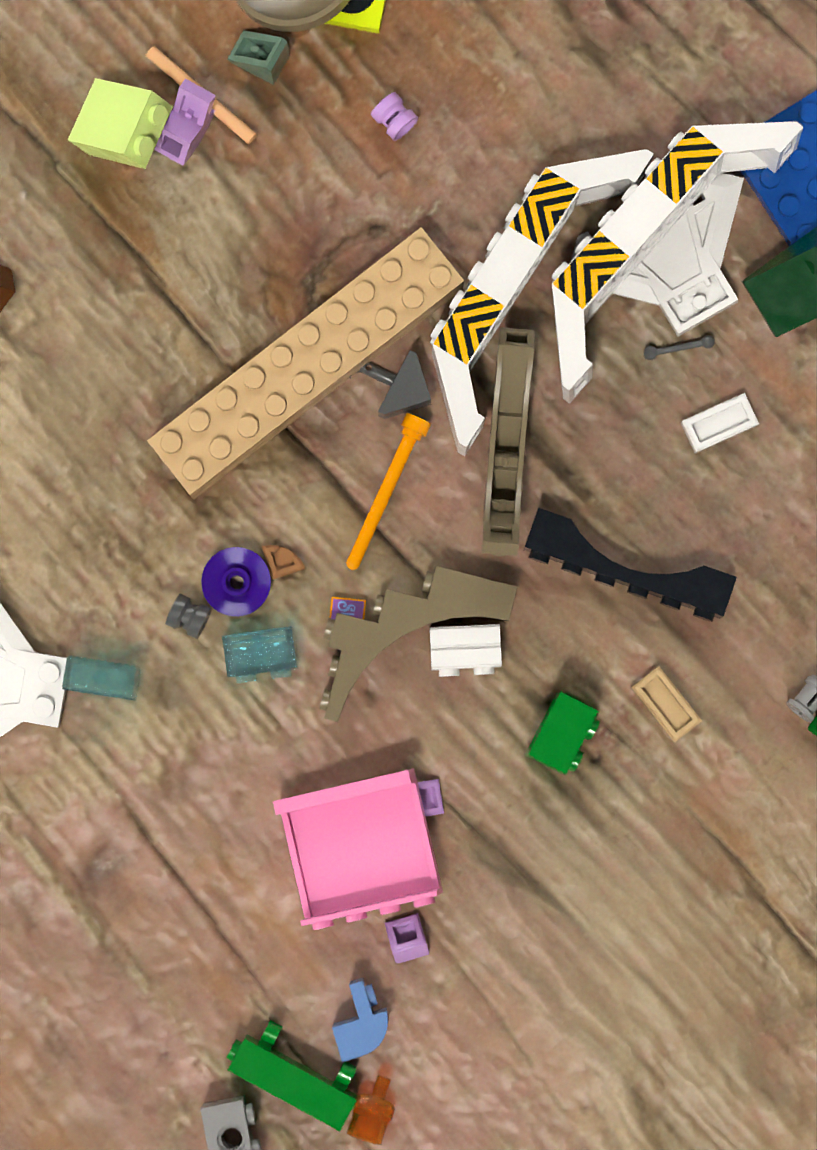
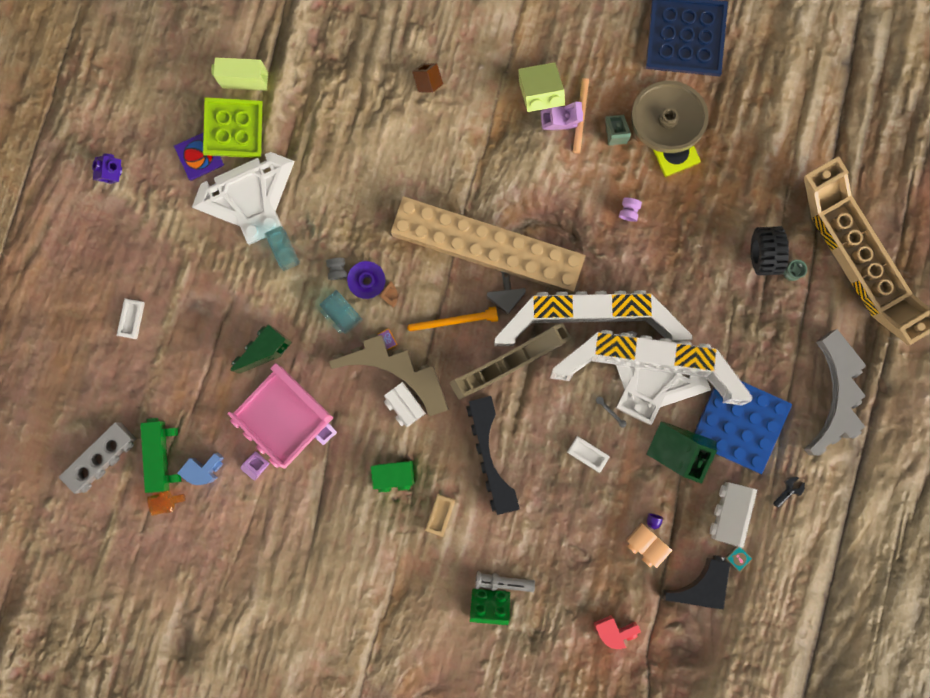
camera: 60 degrees right, 0 degrees up
none -> white tile [117,298,145,339]
none -> dark green slope [230,325,292,374]

